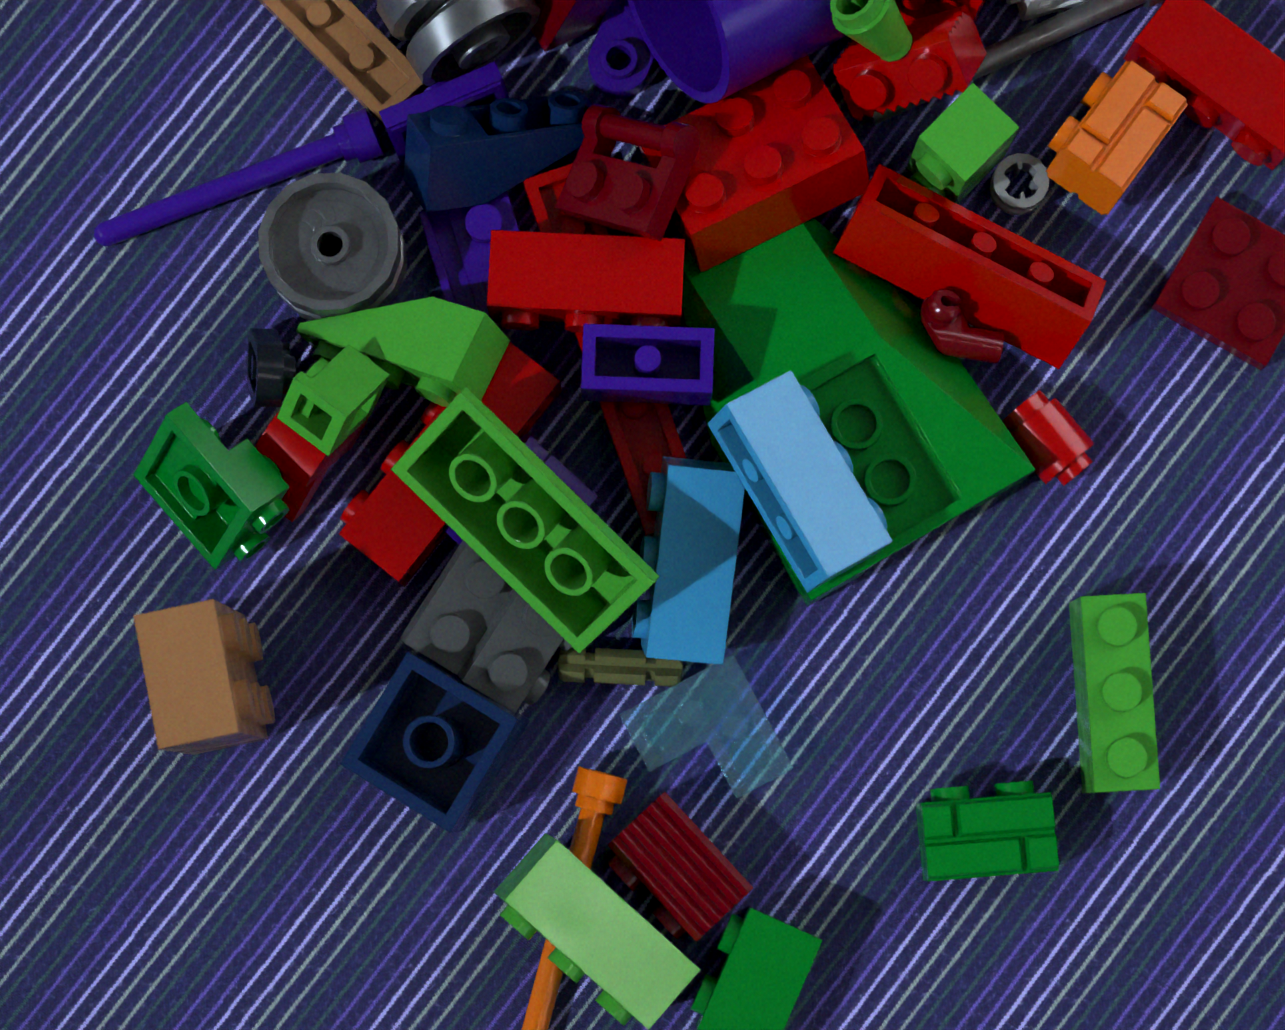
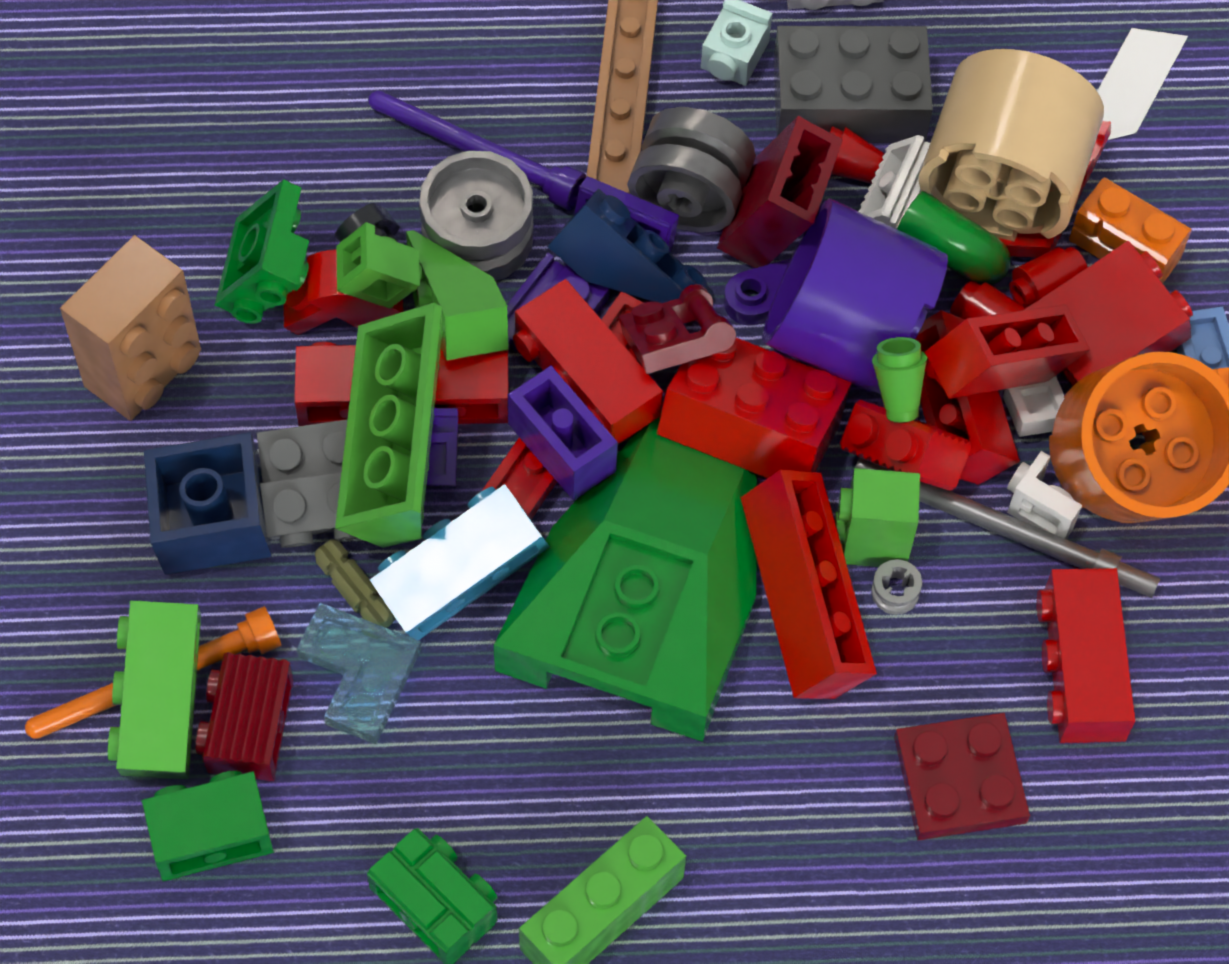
camera: 45 degrees right, 20 degrees down
dark azure brick [707,370,893,593] -> none
dark red arm [921,289,1004,364] -> none
red brick [1002,390,1095,486] -> none
orange brick [1046,60,1188,215] -> none

